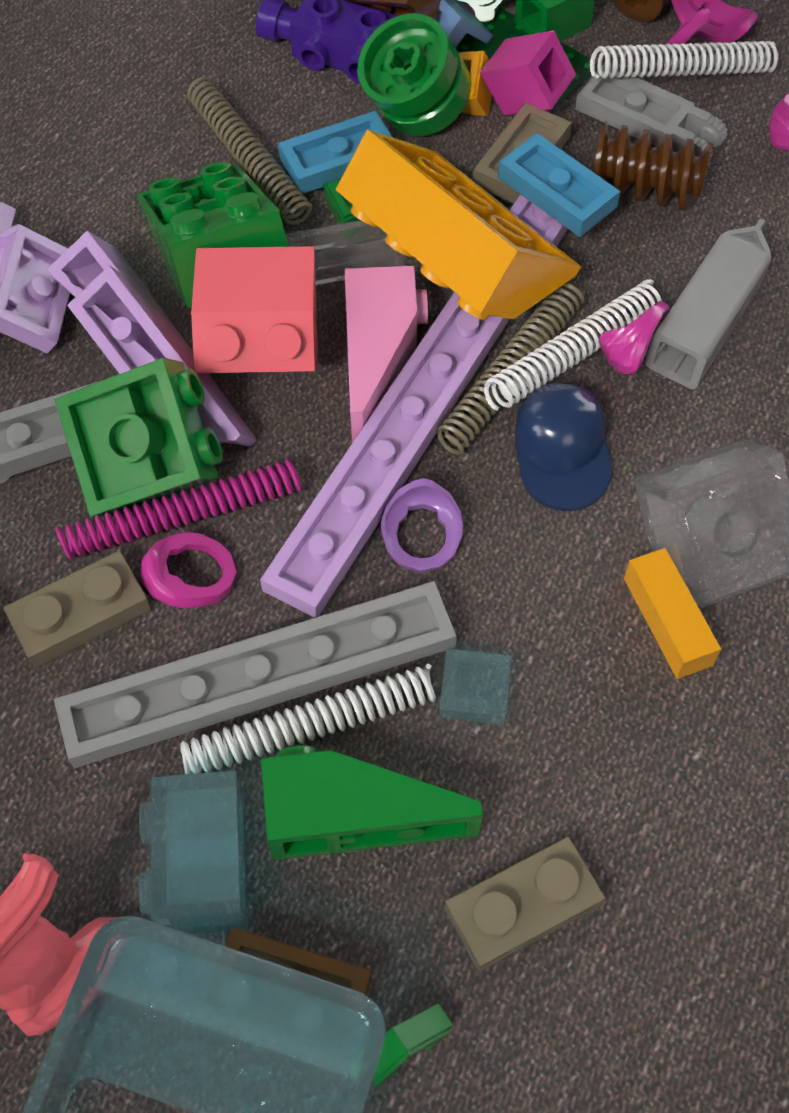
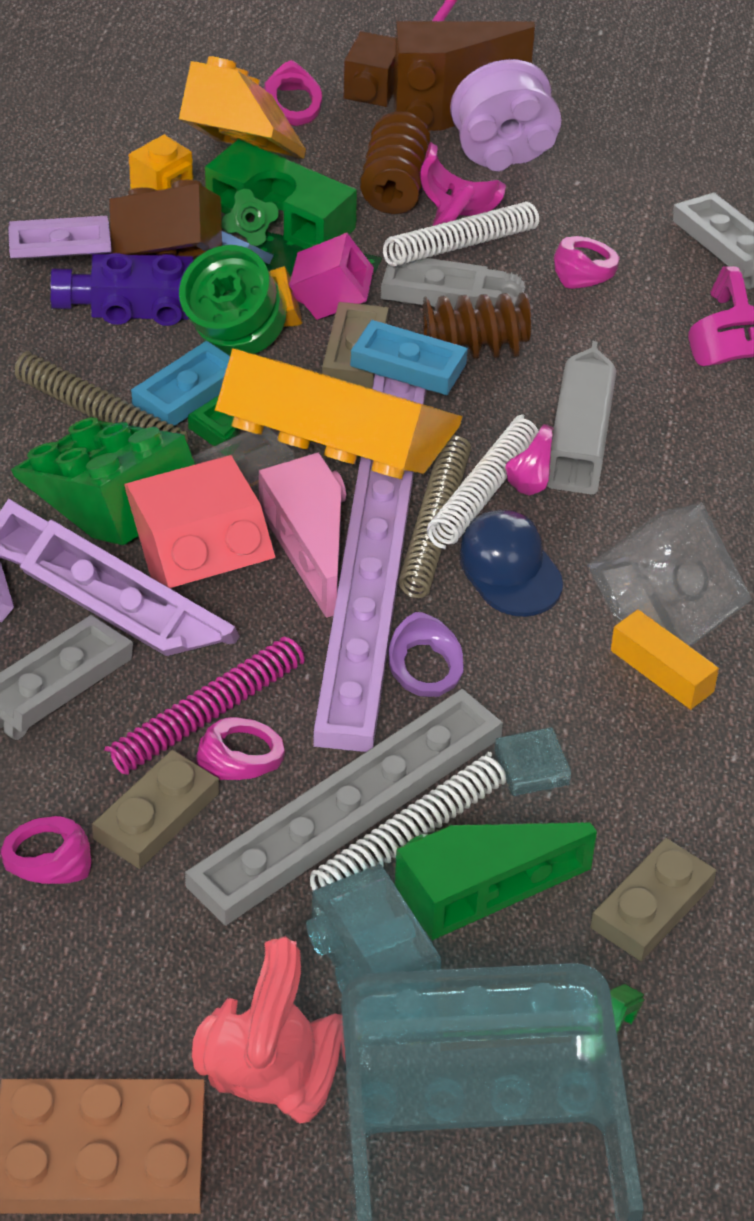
camera: 25 degrees left, 15 degrees down
green plate [54,358,223,517] -> none

